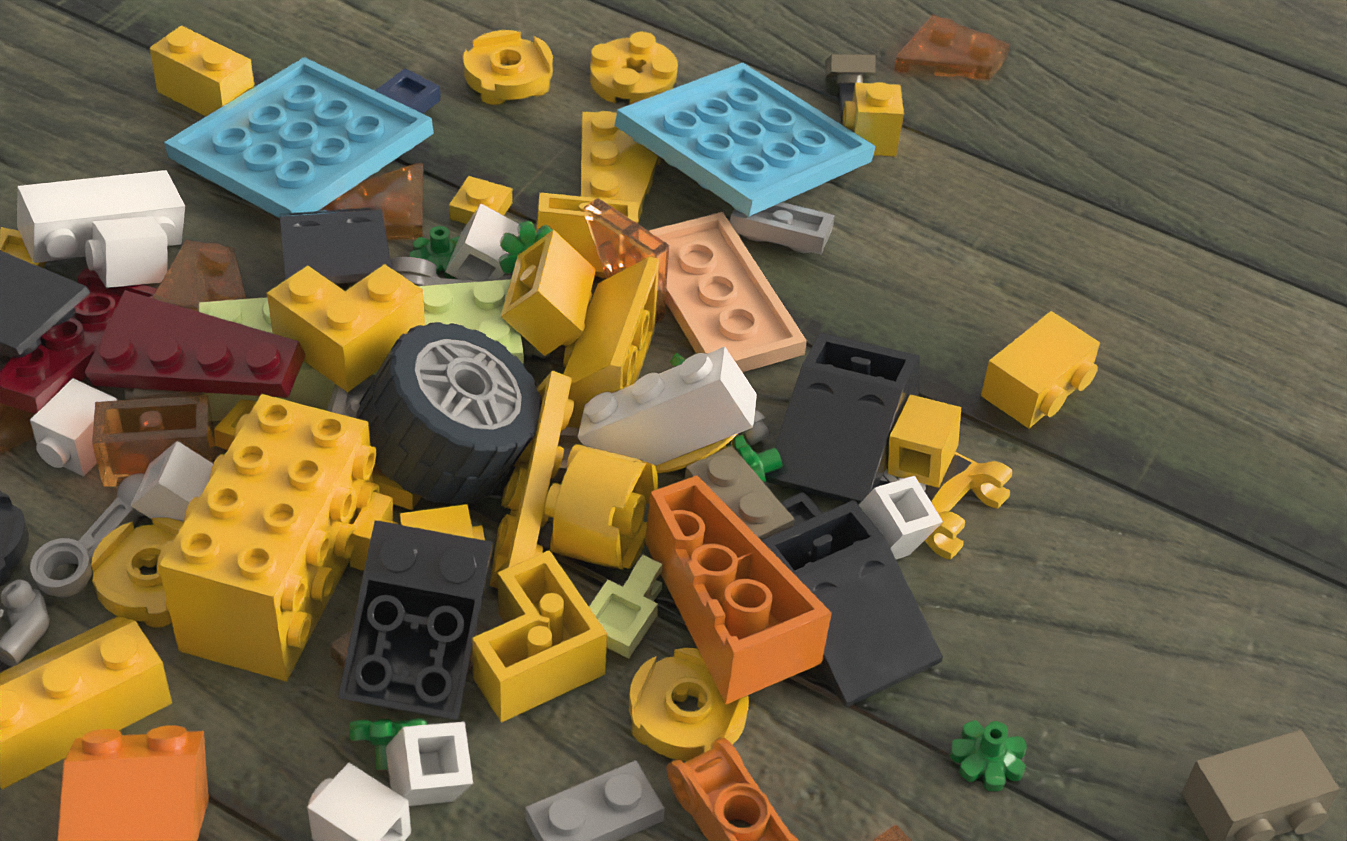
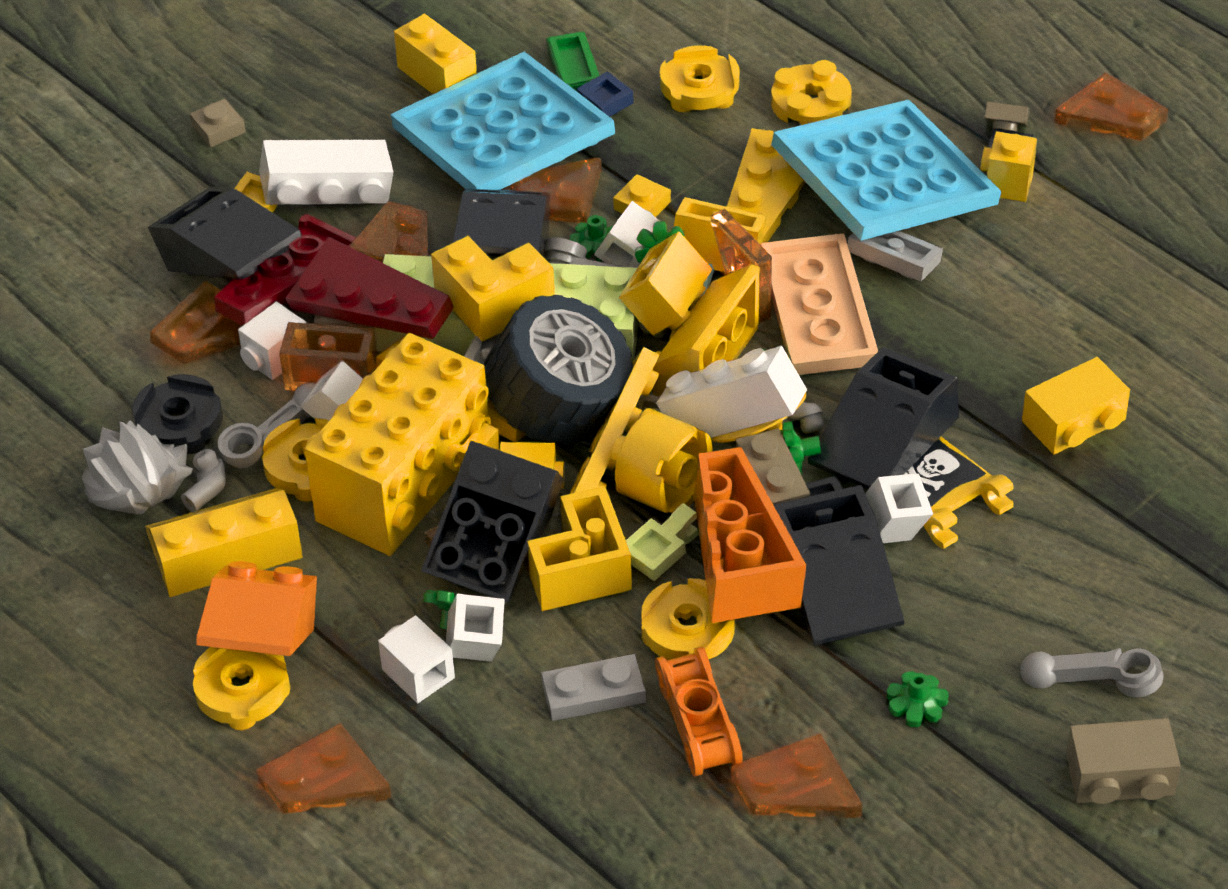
camera: 20 degrees right, 0 degrees up
white brick [85,216,167,288] -> none
yellow brick [888,394,961,488] -> none
none -> green tile [546,32,599,92]
none -> light grey piece [1020,648,1163,697]

